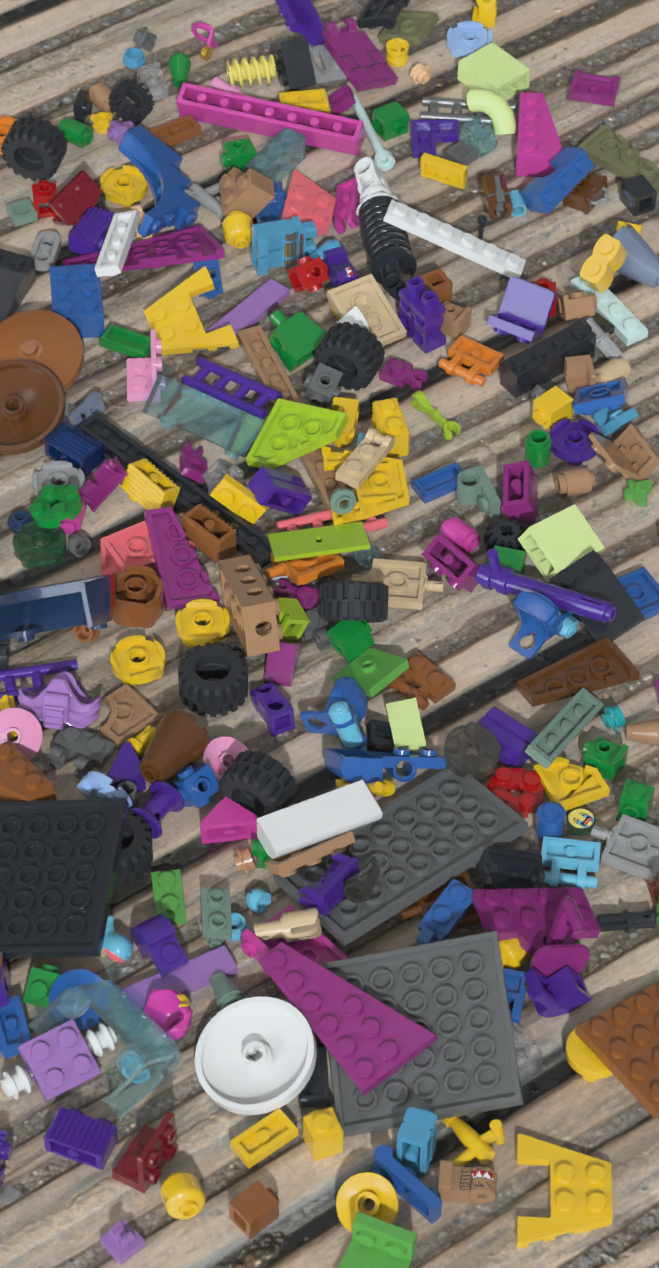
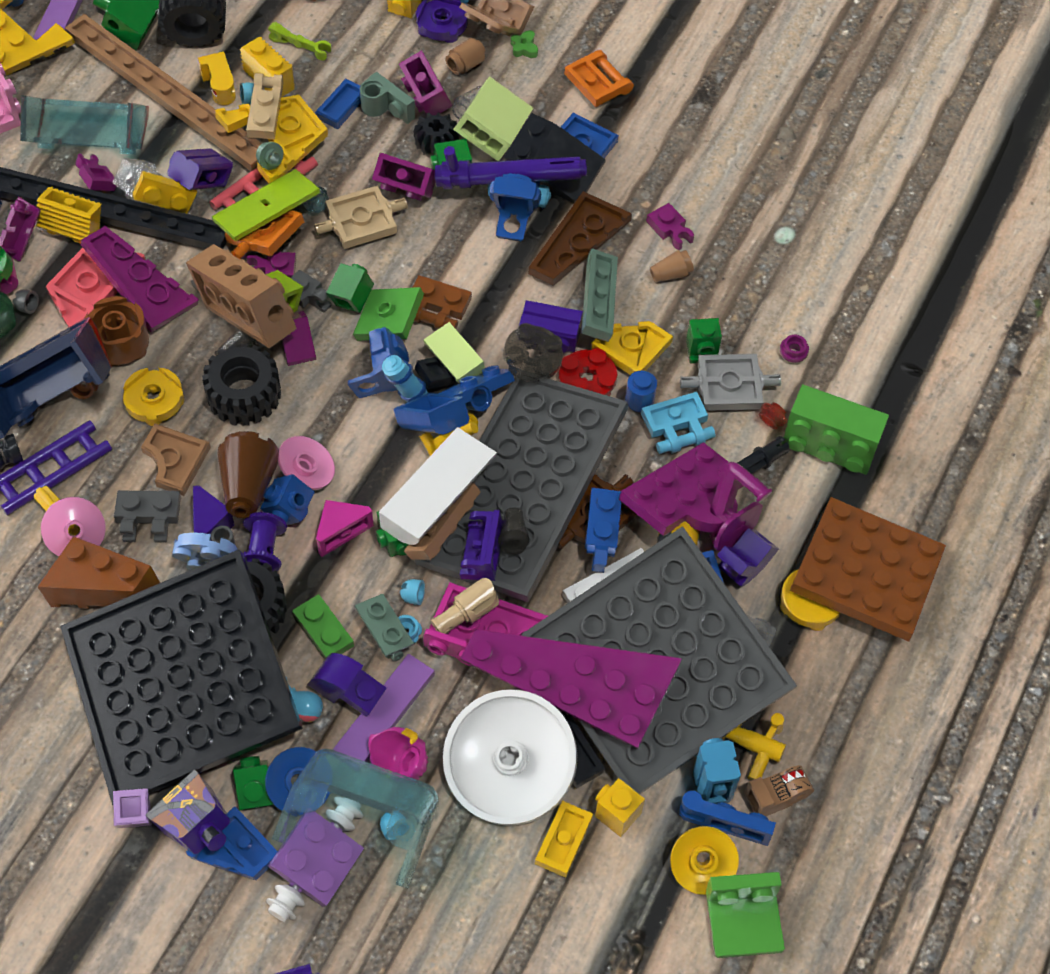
camera: 30 degrees left, 10 degrees up
medium lavender piece [18,671,103,730] -> none
dark purple brick [44,1106,118,1170] -> none
dark red bracket [112,1112,178,1194] -> none
yellow pin [126,725,156,758] -> none
yellow head [160,1172,206,1220] -> none
yellow plate [175,599,230,647] -> none
dark purple bar [181,357,282,420] -> none
dark orange brick [182,504,237,563] -> none
sand green cone [210,972,245,1011] -> none
black tyre [218,750,298,818] -> none
dark orange brick [229,1181,280,1240] -> none
nougat plate [233,847,257,875] -> none
lime plate [245,398,349,469] -> none
dark purple leg [250,682,295,737] -> none
dark grey brick [303,363,343,408] -> none
black tyre [319,581,389,623] -> none
magenta plate [380,357,428,391] -> none
dark pink brick [440,516,481,554] -> none
black hinge [477,845,545,889] -> none
yellow wing [517,1134,613,1248] -> none
green brick [524,429,552,468] -> none
tile [567,808,595,836] -> none
green brick [582,735,629,782] -> none
teal plate [601,705,626,732] -> none

